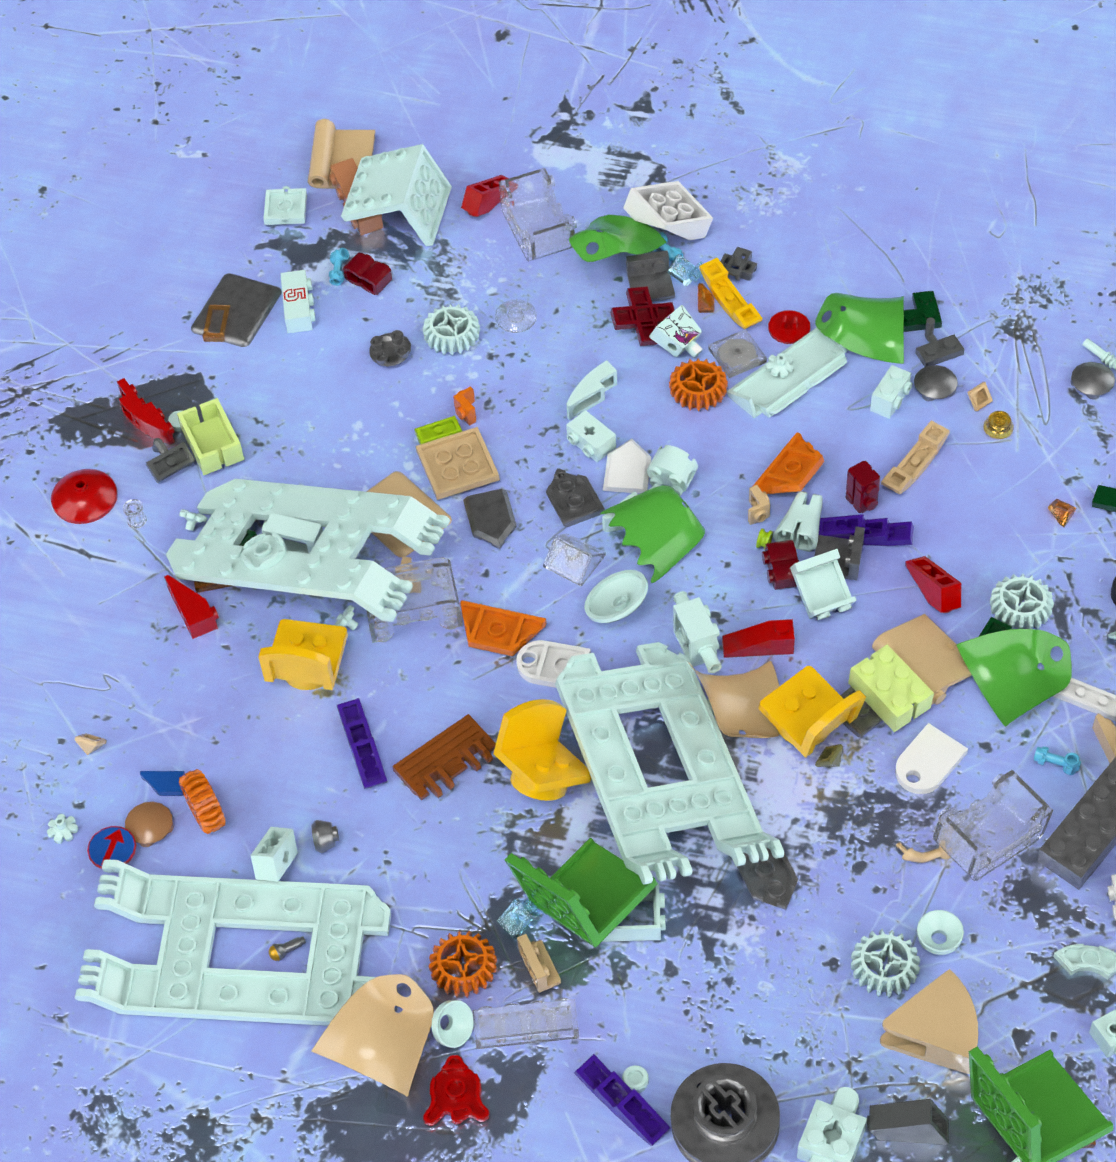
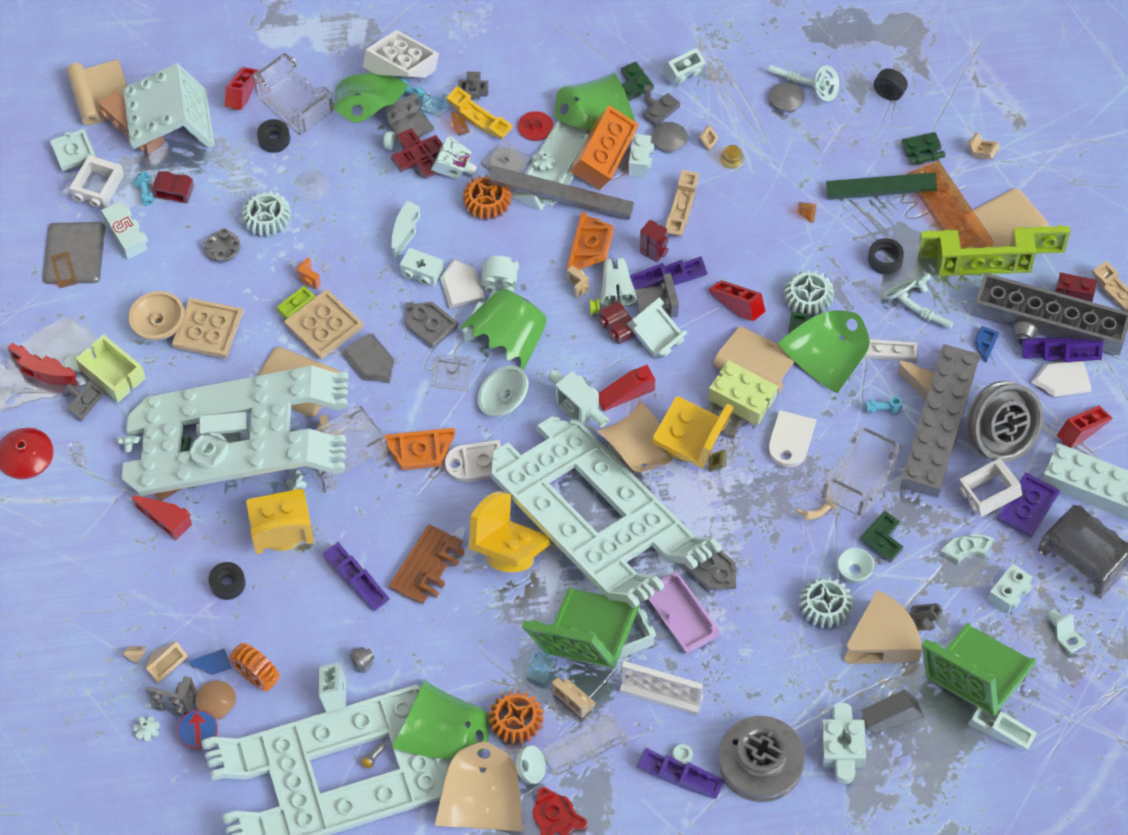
camera: 25 degrees left, 5 degrees up
none -> white window [70,155,124,209]
none -> tan dish [128,291,185,340]
none -> tan slope [145,641,188,683]
none -> flat silver bracket [145,676,197,716]
none -> tan plate [172,298,244,359]
none -> black tyre [208,562,246,600]
none -> black tyre [257,119,290,153]
none -> light aqua tile [383,131,396,150]
none -> bright green piece [392,679,489,759]
none -> flat silver tile [489,166,634,220]
none -> orange piece [570,105,639,190]
none -> white fence [620,661,704,716]
none -> lavender container [648,572,720,655]
none -> light aqua brick [662,48,706,85]
none -> dark green plate [860,510,904,563]
none -> dark grey piece [909,603,943,631]

